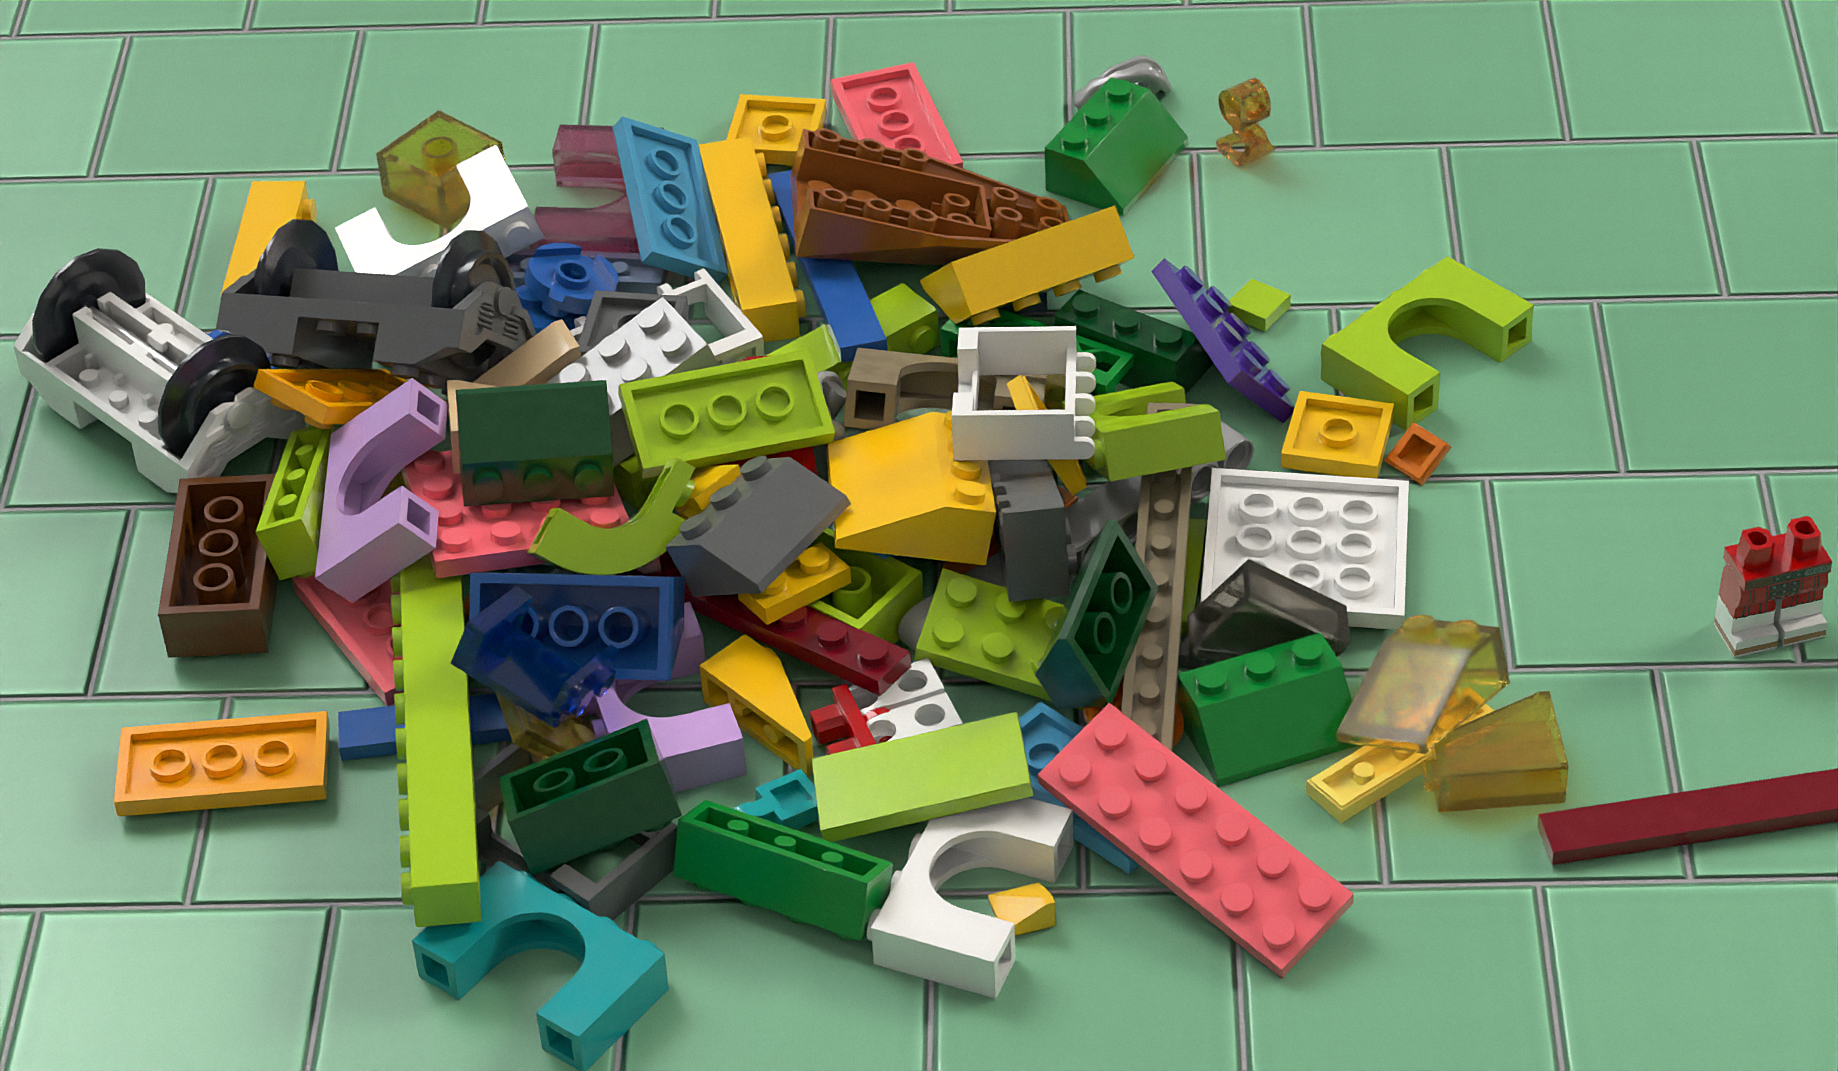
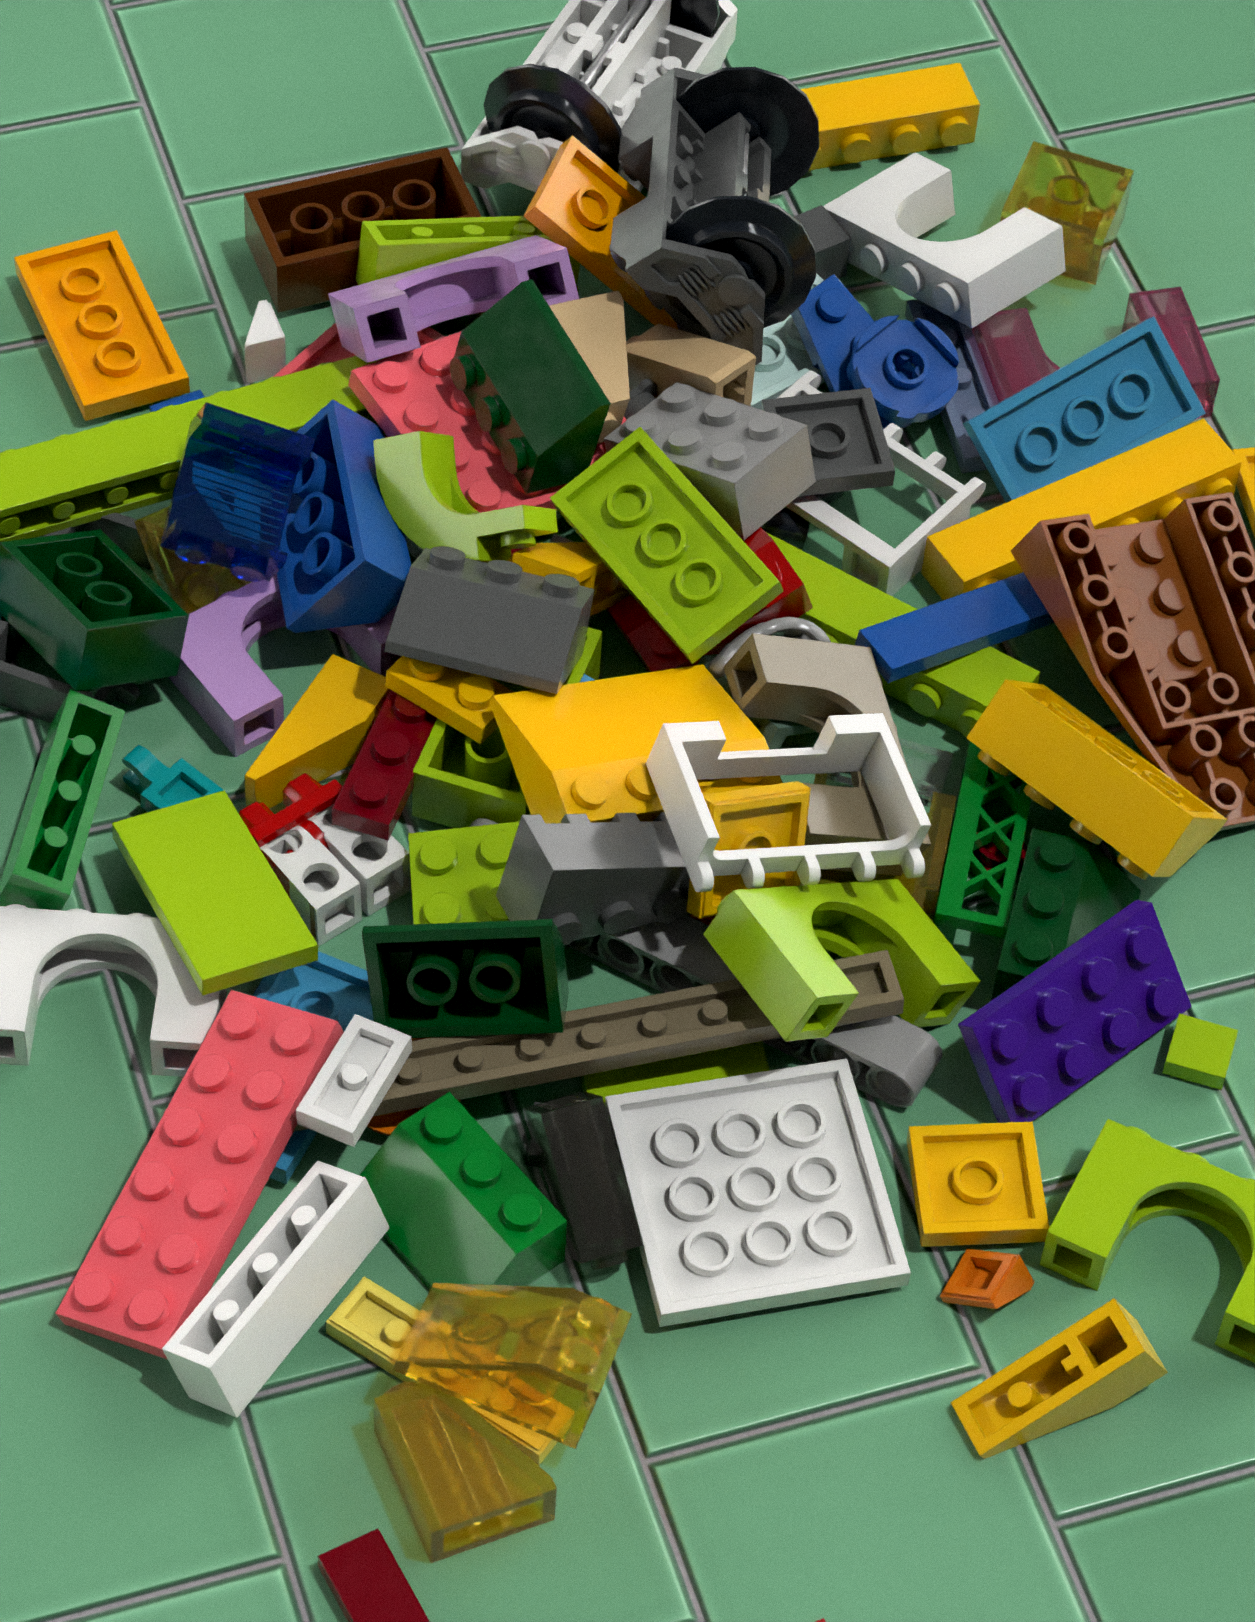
camera: 65 degrees right, 10 degrees up
yellow slope [988,882,1056,936] -> none
none -> white brick [162,1160,390,1418]
none -> white slope [244,299,286,383]
none -> white plate [296,1014,412,1147]
none -> yellow slope [950,1298,1168,1459]

